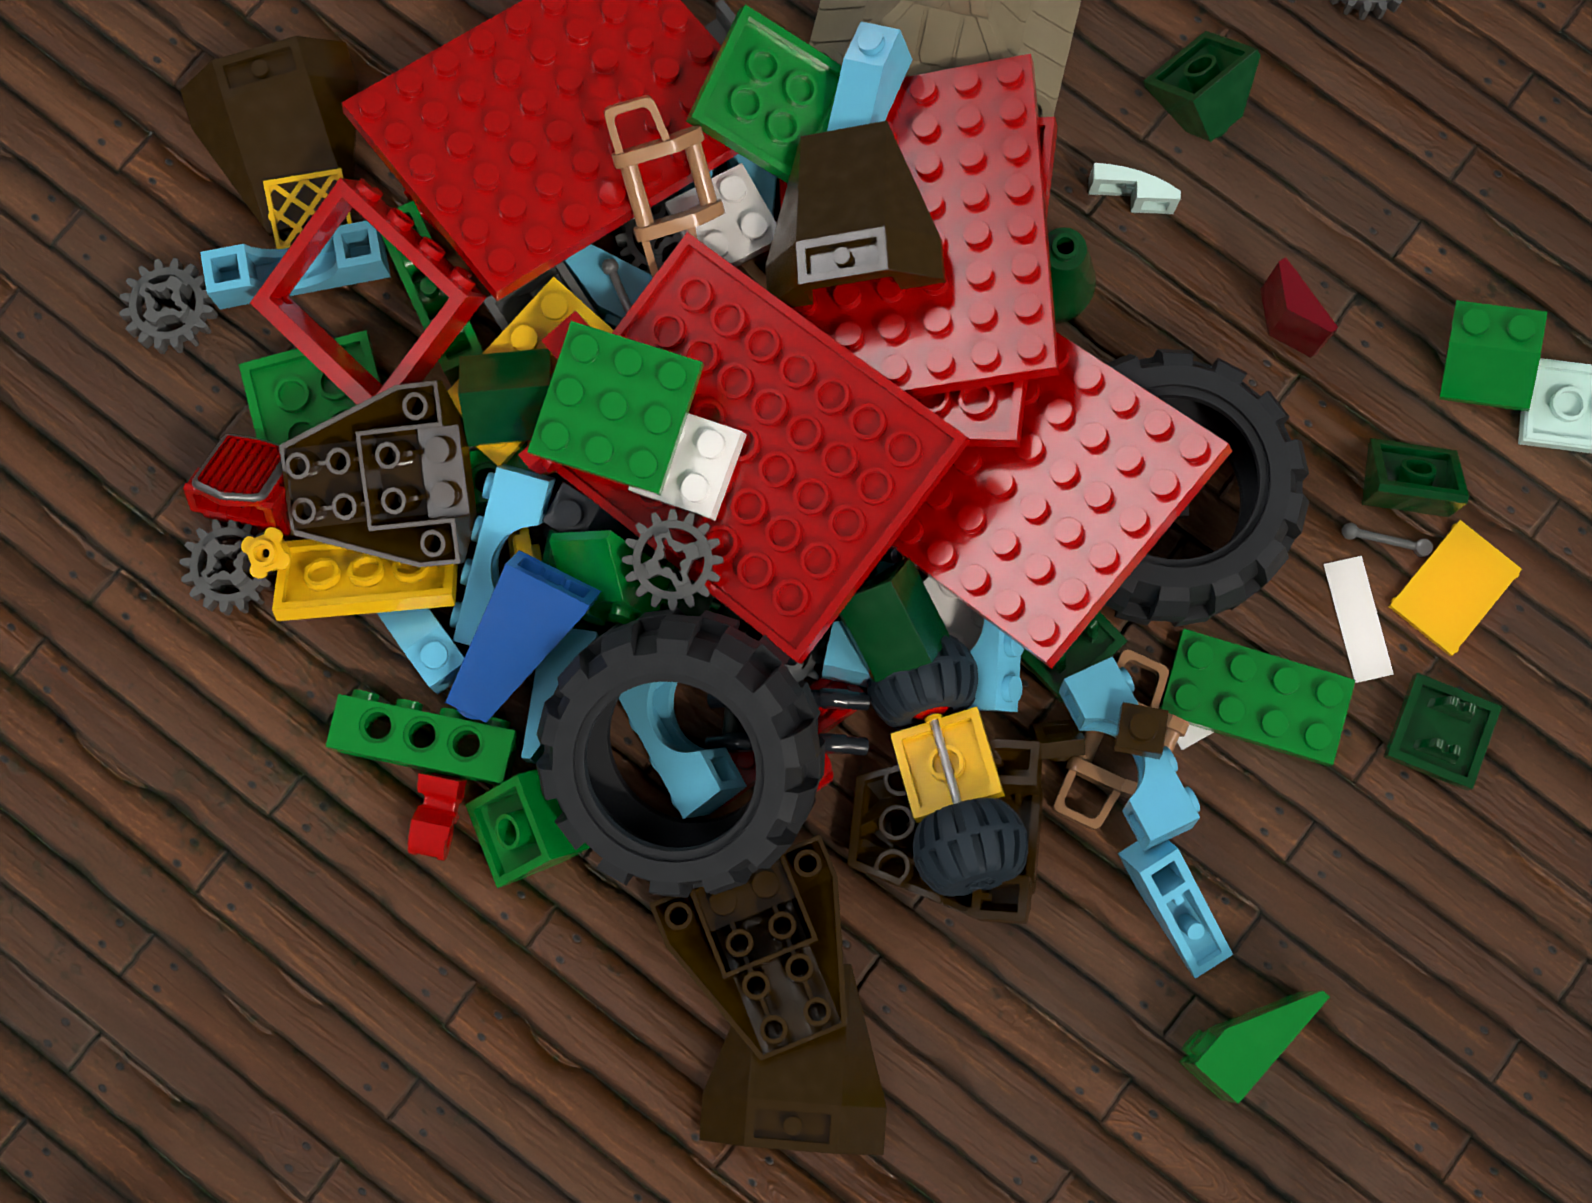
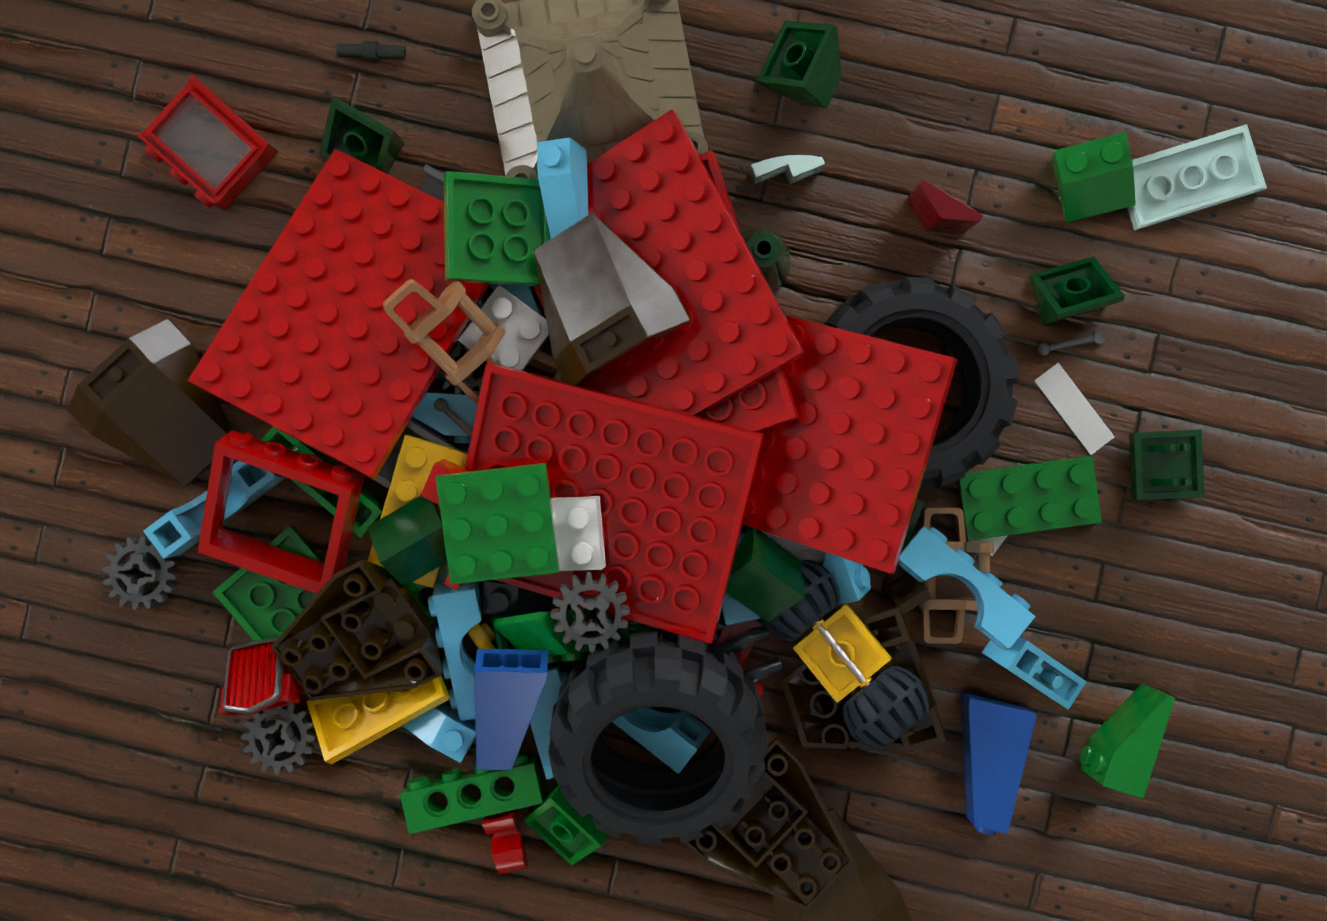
camera: 30 degrees left, 10 degrees up
yellow plate [241,527,291,579] -> none
yellow window [263,168,353,249] -> none
dark brown plate [1114,702,1169,759] -> none
yellow piece [1388,520,1522,656] -> none
none -> blue slope [961,692,1037,836]

